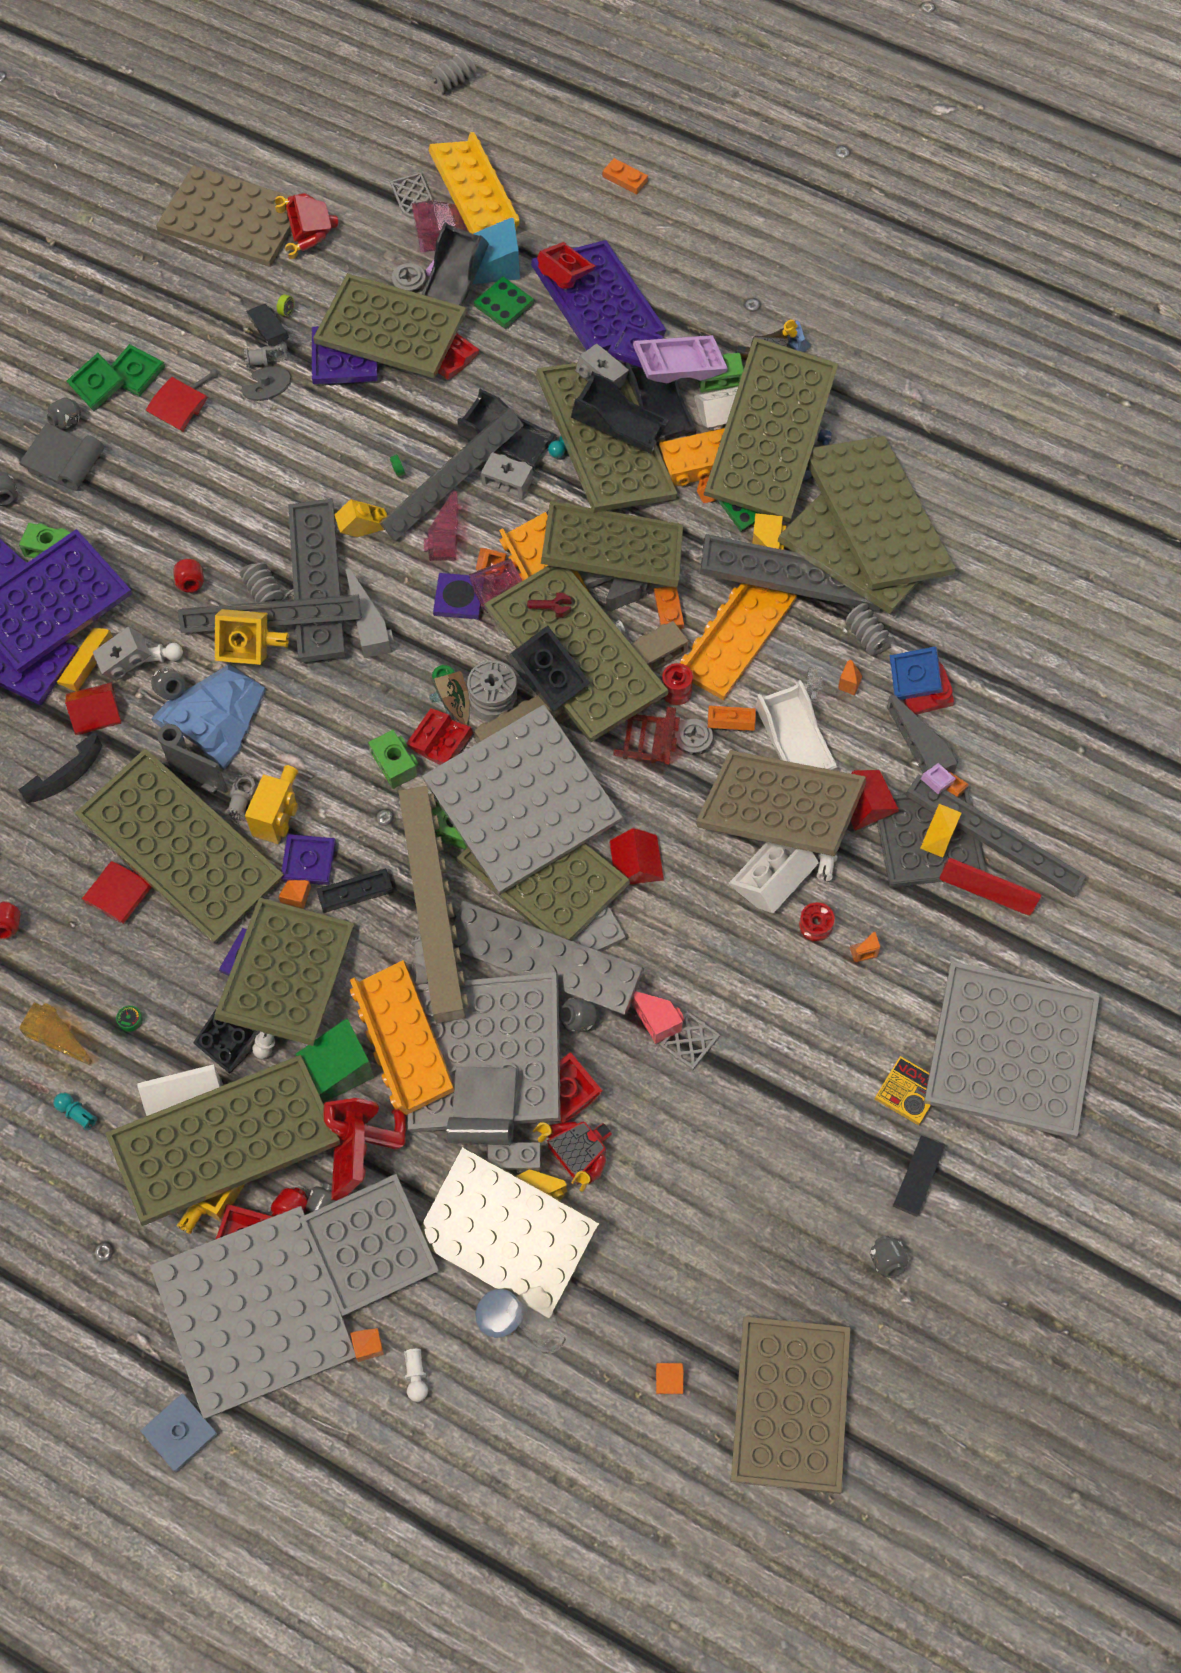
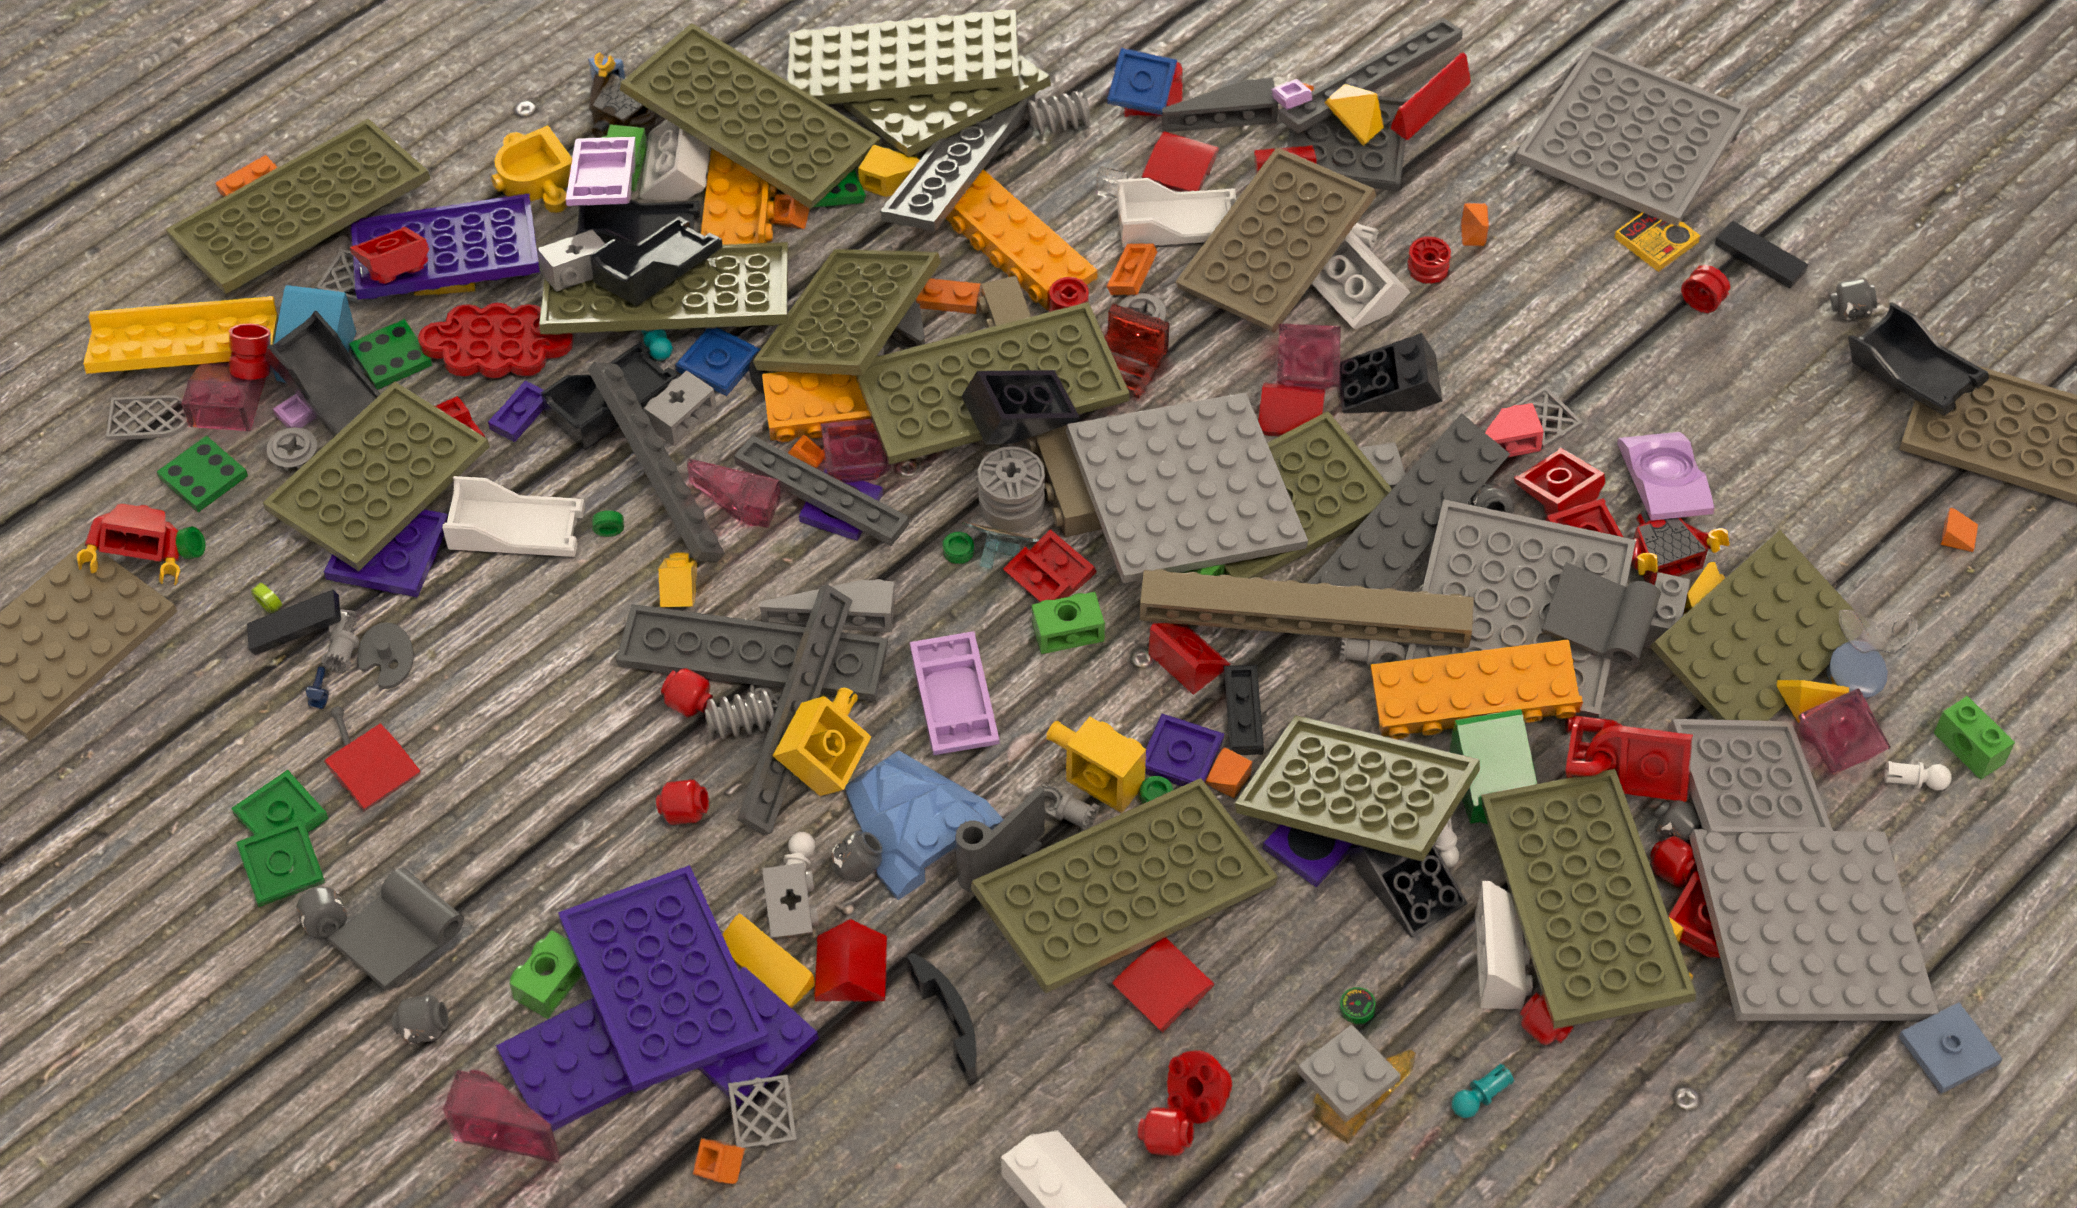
camera: 75 degrees left, 10 degrees down
orange slope [350,1328,384,1362] -> none
dark red bar [527,593,572,618] -> none
dark purple tile [608,323,664,368] -> none
orange slope [838,660,862,696] -> none
none -> green tile [157,435,248,513]
none -> olive plate [165,118,431,294]
none -> green tile [176,526,206,560]
none -> red wheel [229,324,271,380]
none -> dark blue hand [306,667,329,709]
none -> red plate [418,303,573,378]
none -> white piece [442,476,585,557]
none -> dark purple plate [488,380,544,442]
none -> yellow piece [491,125,572,213]
none -> red head [661,668,713,717]
none -> blue tile [675,327,761,396]
none -> dark grey plate [734,435,909,546]
none -> lavender slope [910,631,1000,755]
none -> green tile [1140,776,1173,804]
none -> red slope [1142,131,1219,192]
none -> red slope [1149,623,1230,695]
none -> red plate [1167,1050,1232,1124]
none -> clear pink slope [1277,324,1341,389]
none -> light grey plate [1297,1024,1401,1123]
none -> black slope [1336,333,1442,413]
none -> red slope [1514,448,1605,516]
none -> lavender slope [1617,432,1714,520]
none -> red wheel [1681,265,1731,313]
none -> yellow slope [1777,680,1849,723]
none -> clear pink slope [1798,688,1891,774]
none -> black piece [1848,302,1989,416]
none -> bright green brick [1934,696,2015,780]

